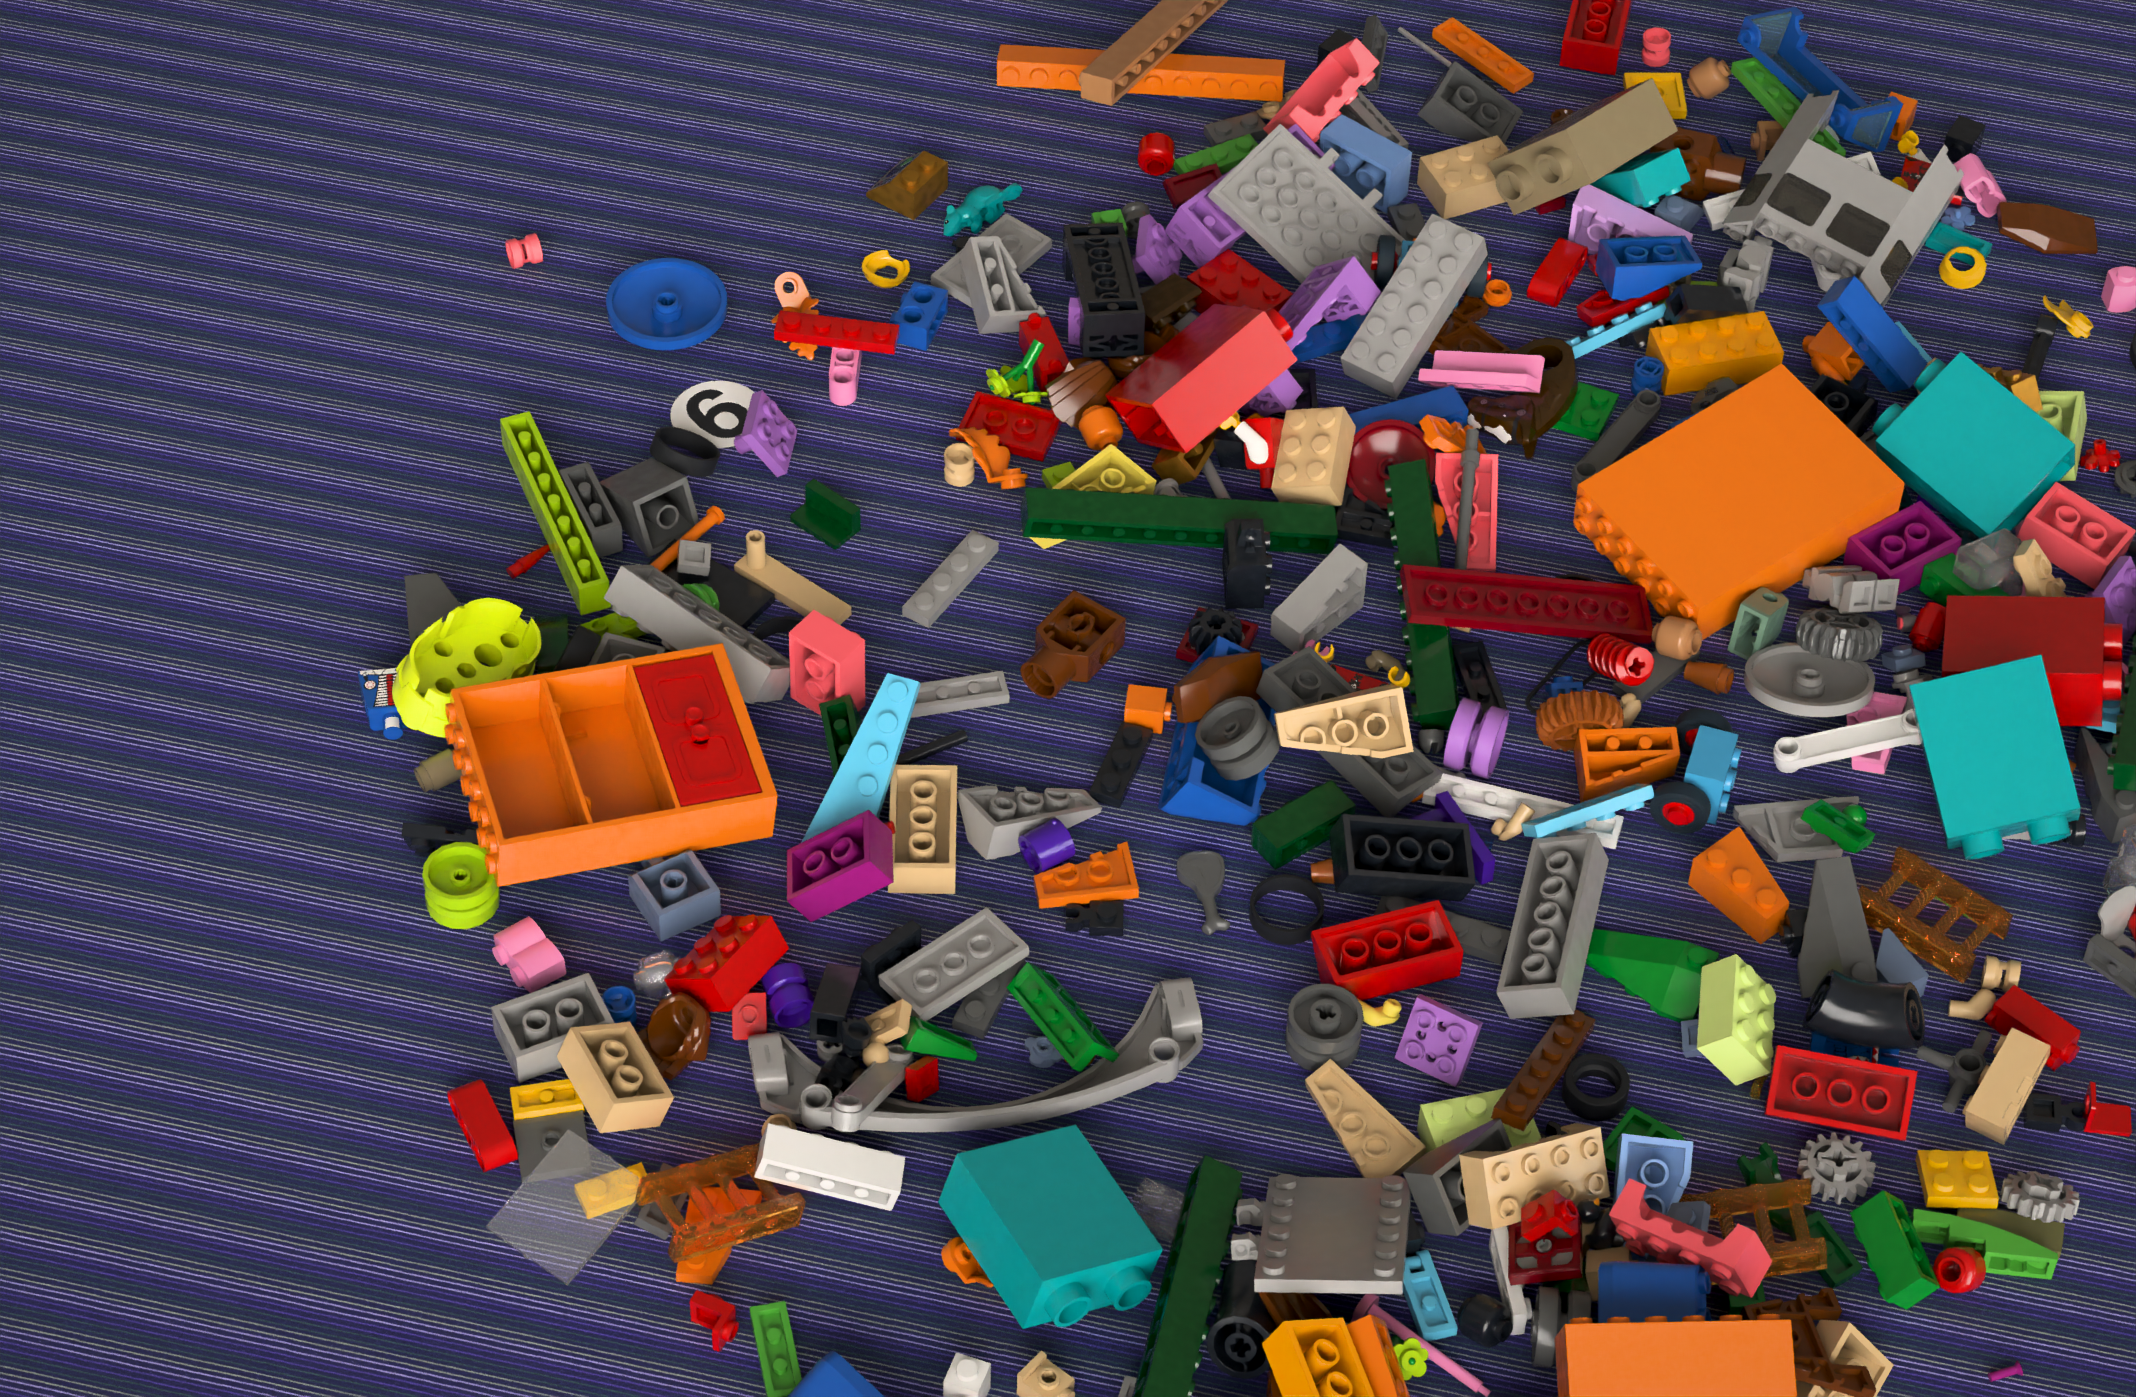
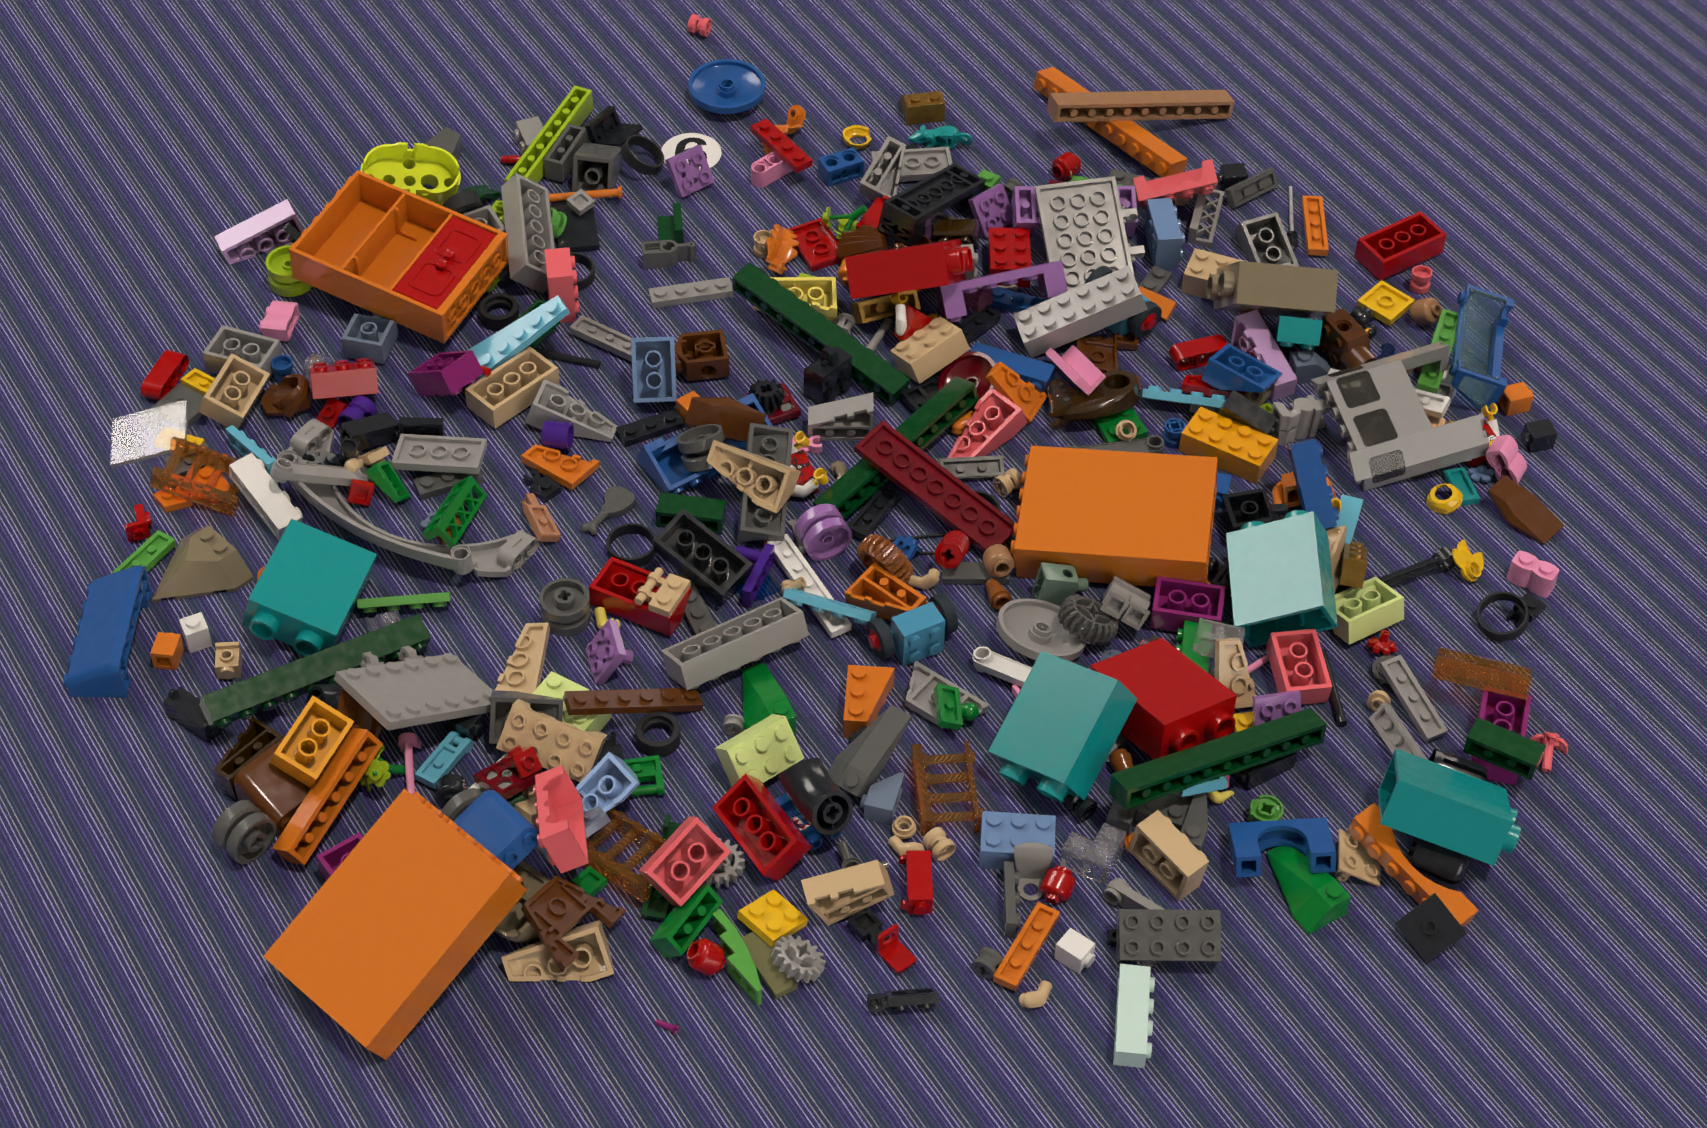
camera: 45 degrees right, 0 degrees up
tan piece [734,530,852,625] -> none
dark grey bar [1454,429,1480,570] -> none
orange plate [1482,279,1512,307] -> none
none -> dark tan wedge [152,525,254,603]
none -> lavender wedge [214,199,304,265]
none -> medium azure plate [225,425,276,475]
none -> bright green plate [357,592,451,613]
none -> black tyre [479,293,519,331]
none -> light grey slope [514,116,543,153]
none -> nougat hinge [522,493,561,542]
none -> black bracket [584,106,643,147]
none -> medium blue brick [631,336,677,403]
none -> tan plate [634,567,691,618]
none -> coral brick [638,817,731,907]
none -> dark grey piece [641,240,696,269]
none -> light grey bush [722,714,745,736]
none -> tan plate [892,815,916,839]
none -> dark grey tile [938,455,1005,480]
none -> medium blue brick [979,811,1056,870]
none -> tan wheel [993,468,1023,497]
none -> tan plate [1115,420,1137,441]

